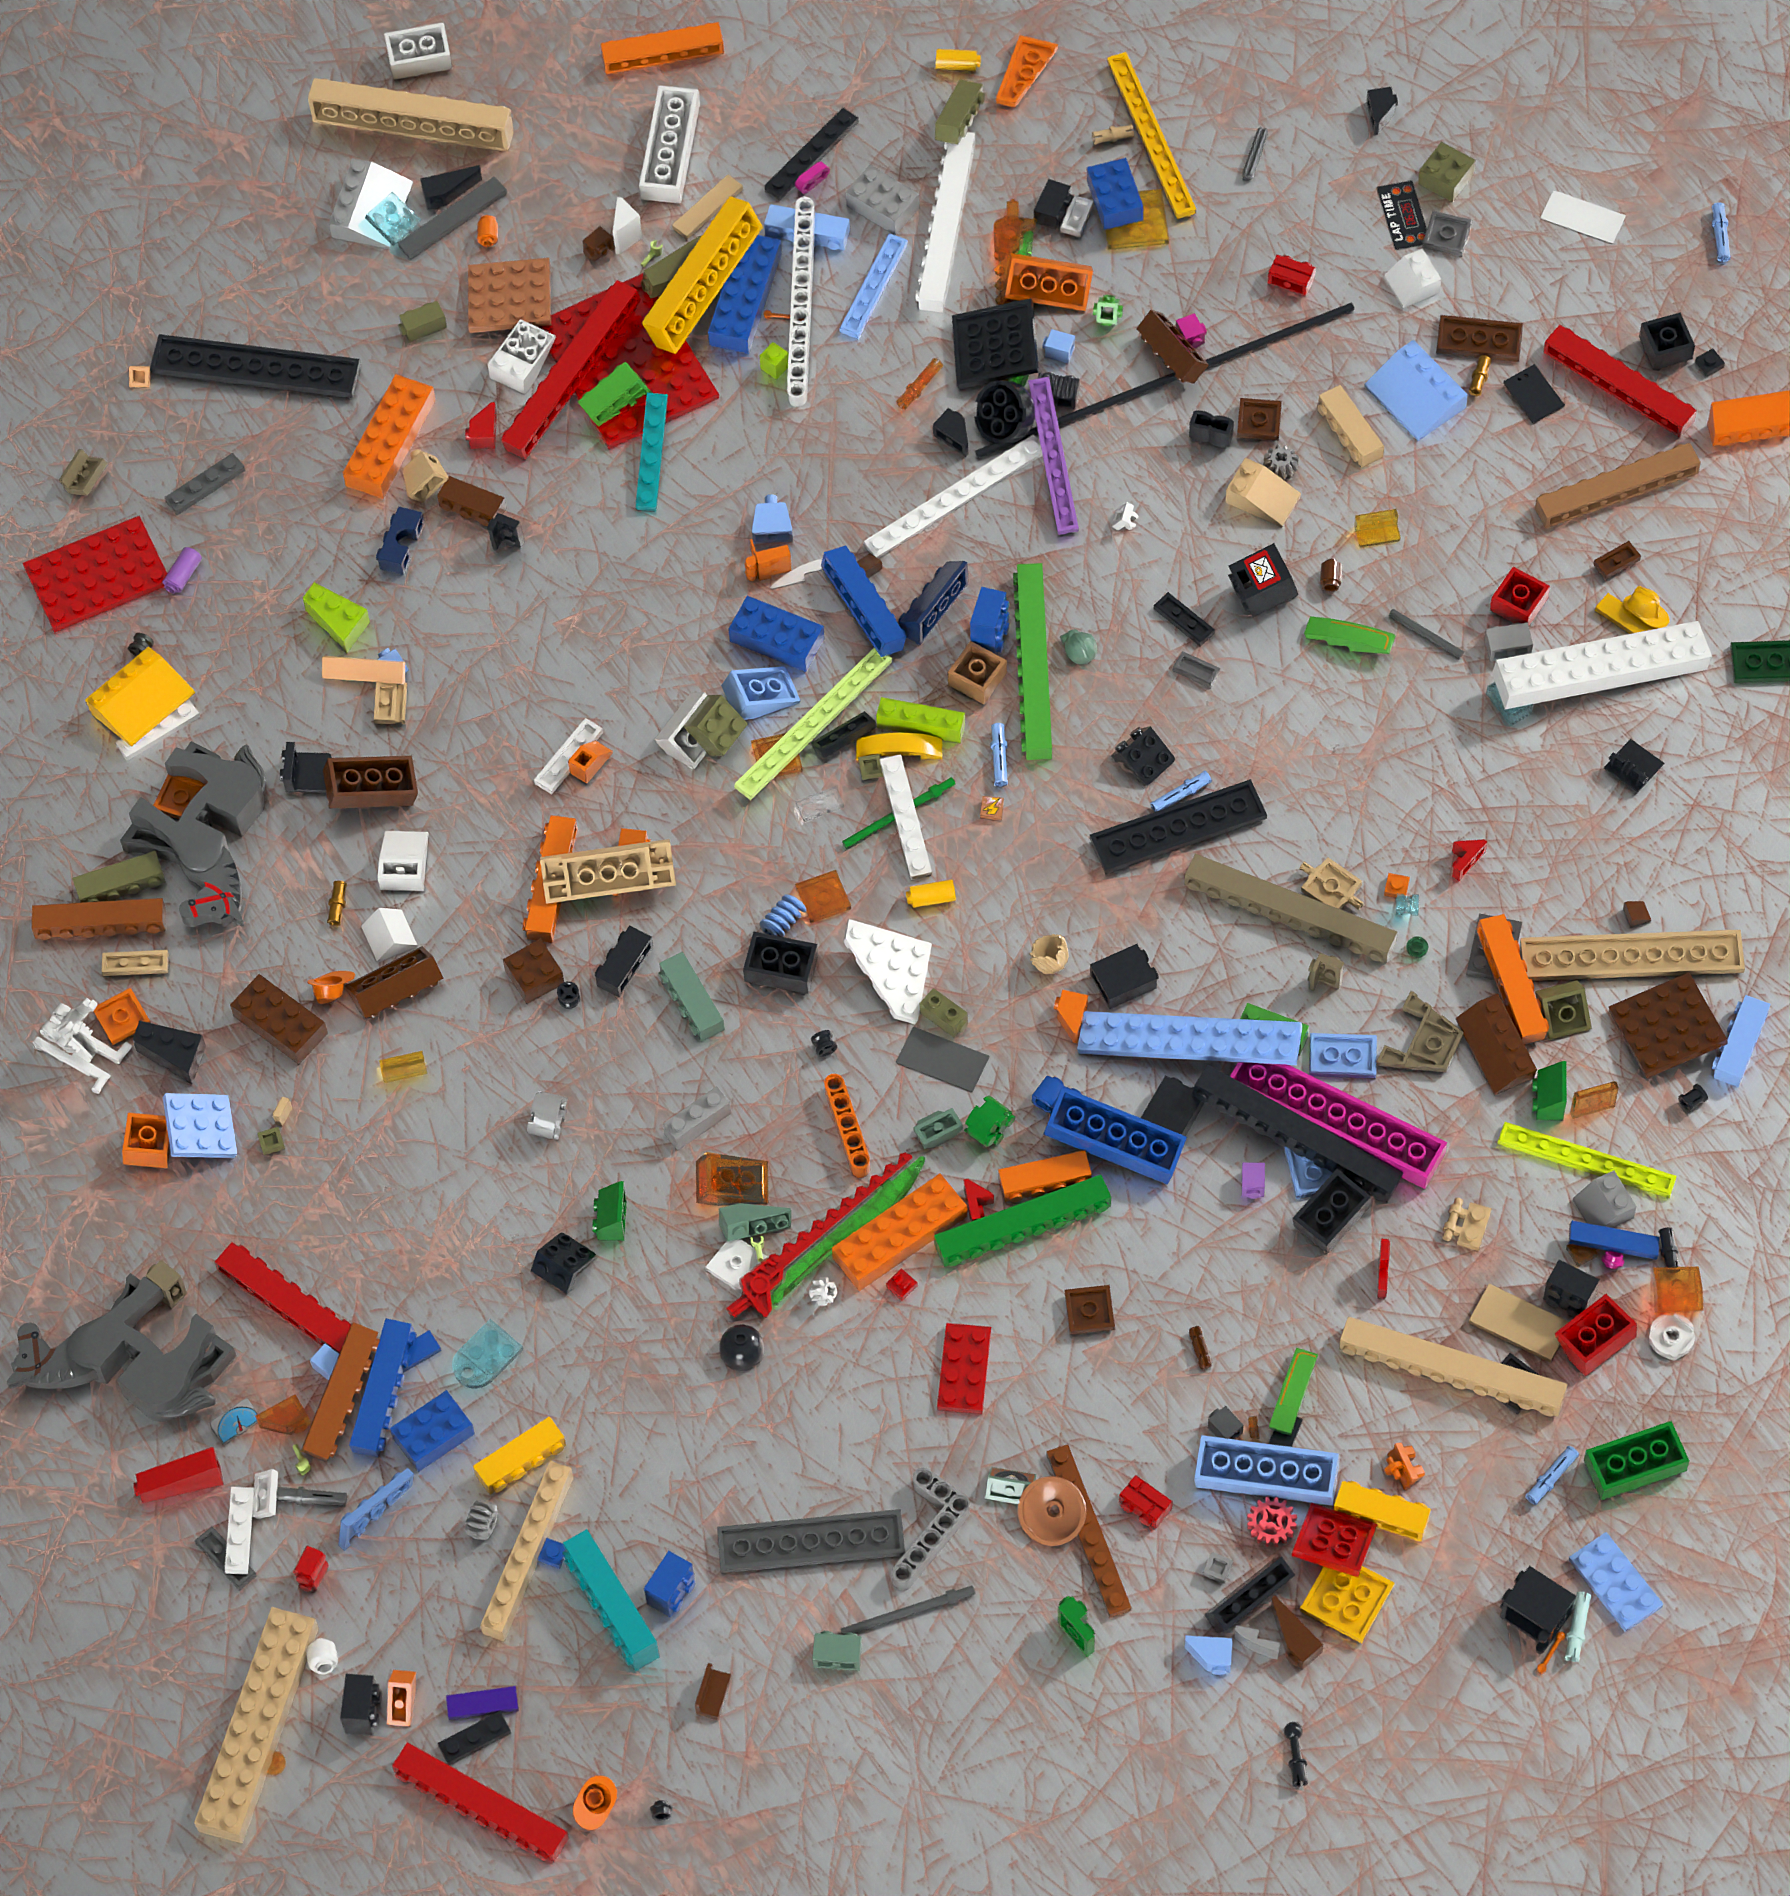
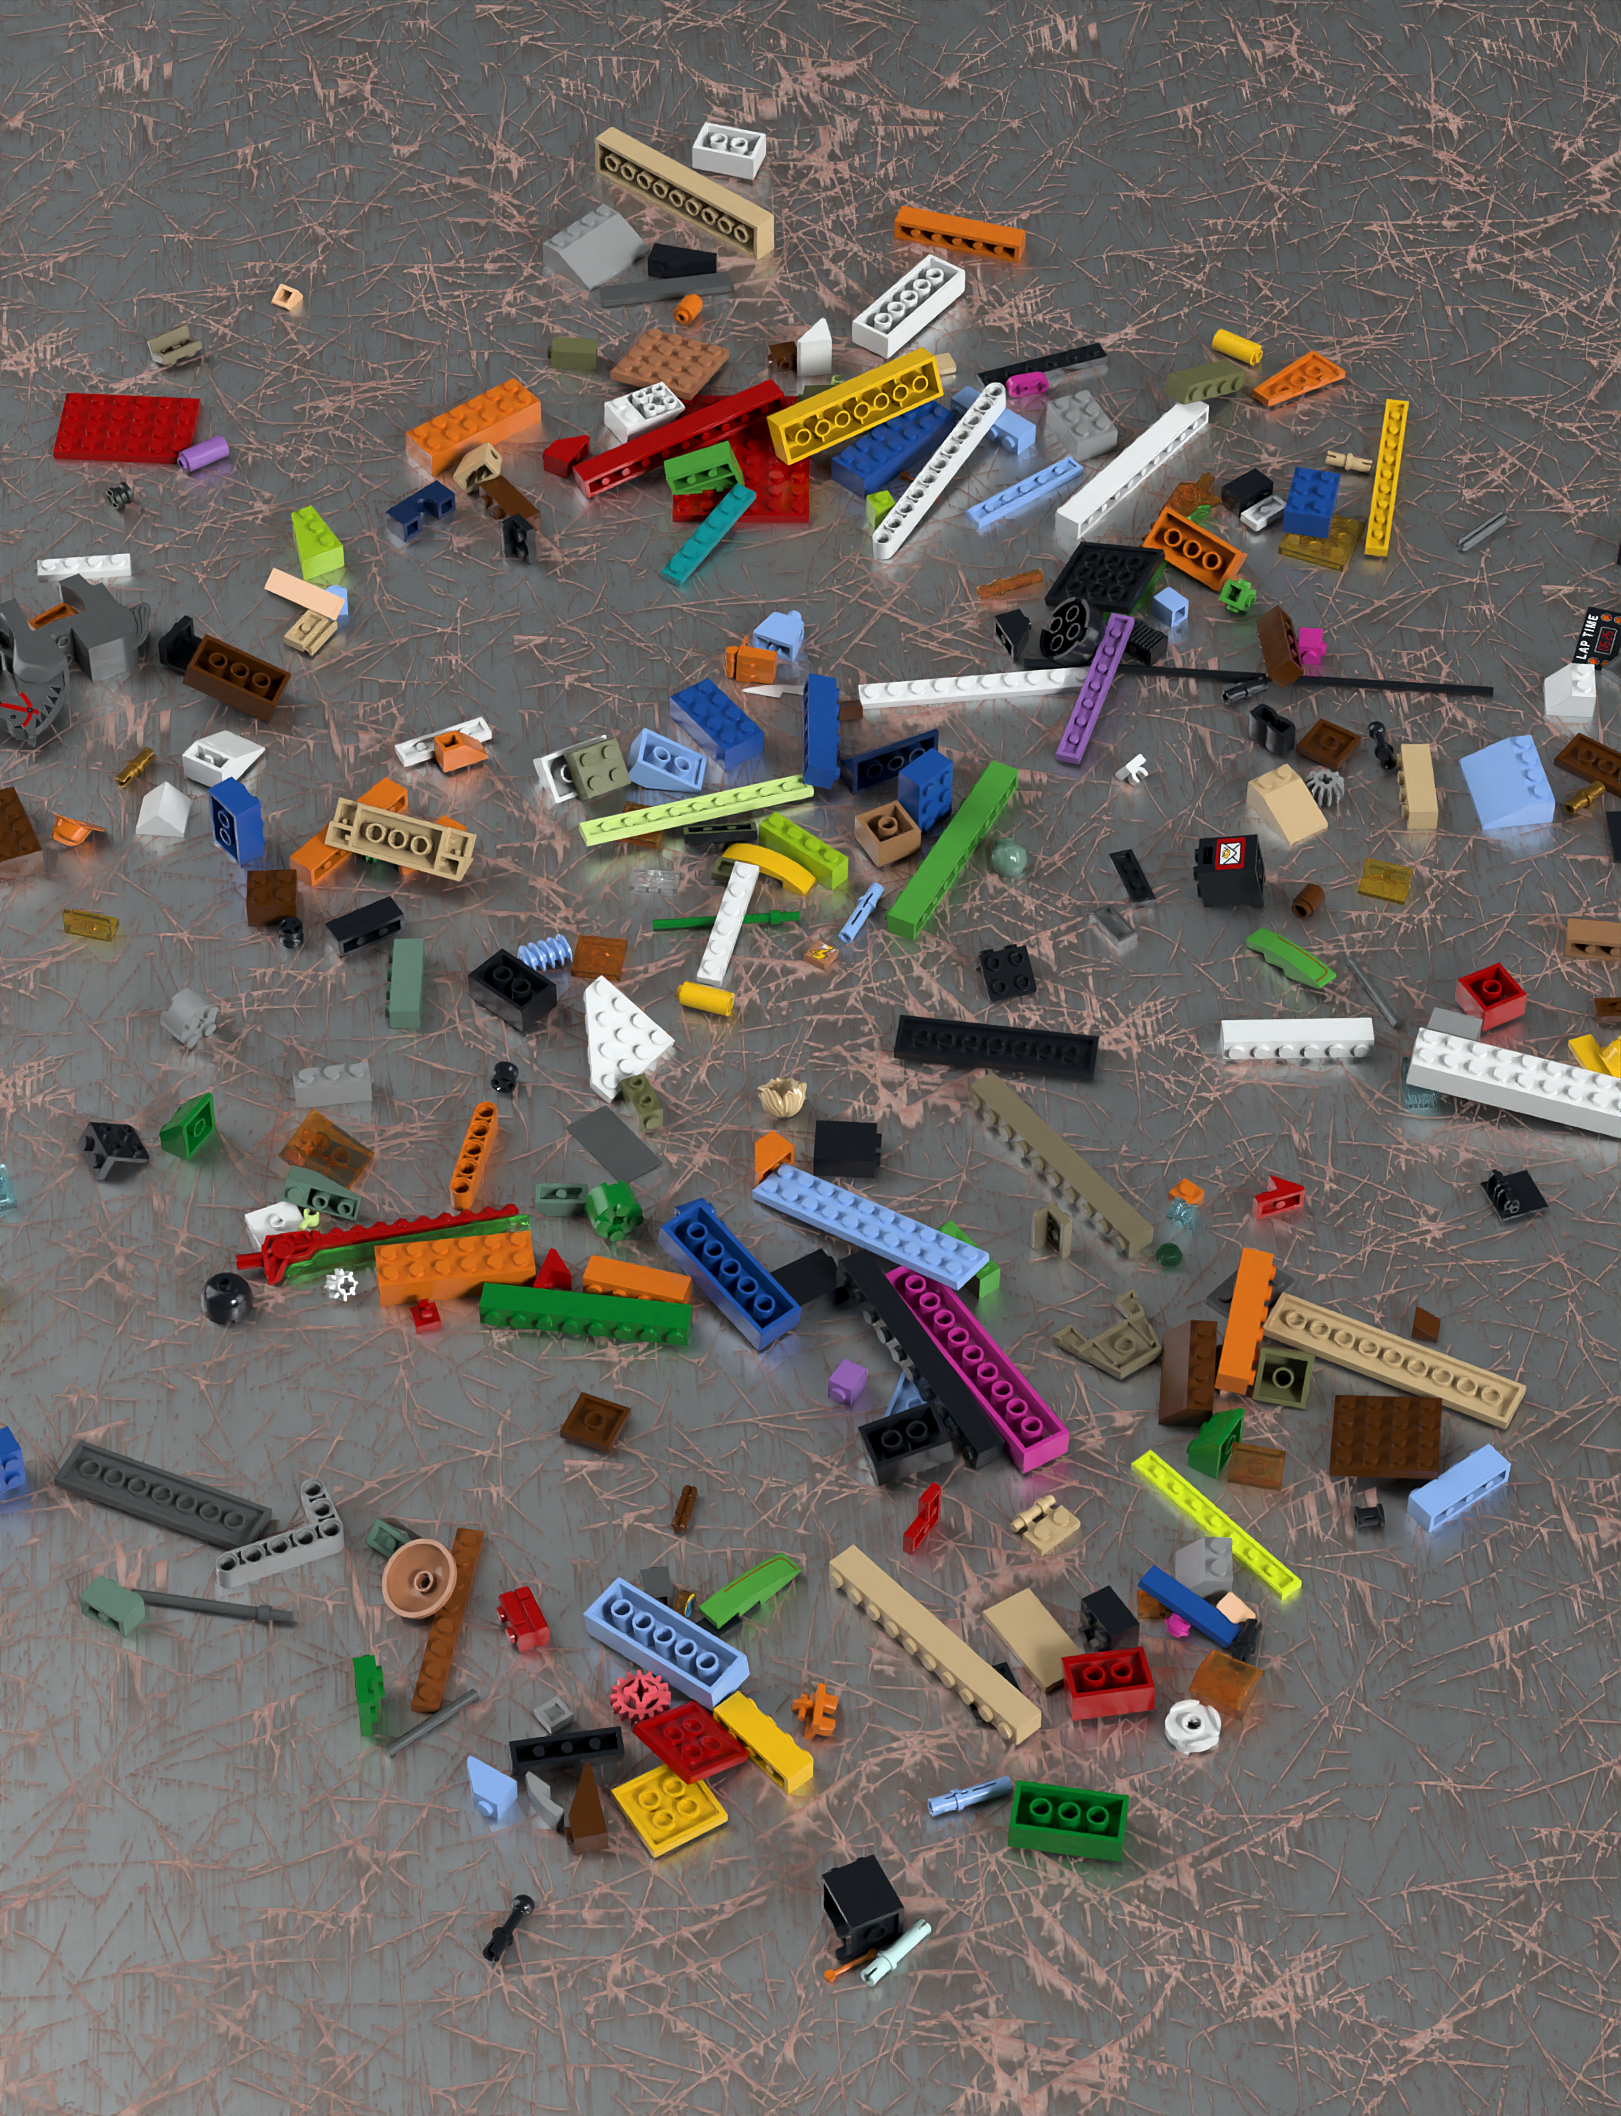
camera: 25 degrees right, 15 degrees down
yellow slope [85,646,195,747] -> none
black plate [150,334,361,398] -> none
dark grey plate [164,453,246,515] -> none
reddish brown slope [345,946,444,1018] -> none
clear light blue plate [364,191,421,246] -> none
red plate [937,1323,991,1414] -> none
light blue pin [1150,770,1212,812] -> none
red brick [1268,255,1316,296] -> none
tan plate [1299,857,1364,910] -> none
light blue tile [1309,1033,1377,1078] -> none
light blue plate [1569,1532,1663,1632] -> none
none -> blue brick [208,776,265,867]
none -> dark grey bar [383,1688,479,1757]
none -> light nougat slope [1217,1592,1256,1623]
none -> white brick [1220,1018,1375,1059]
none -> black pin [1221,676,1268,705]
none -> black pin [1367,721,1396,770]

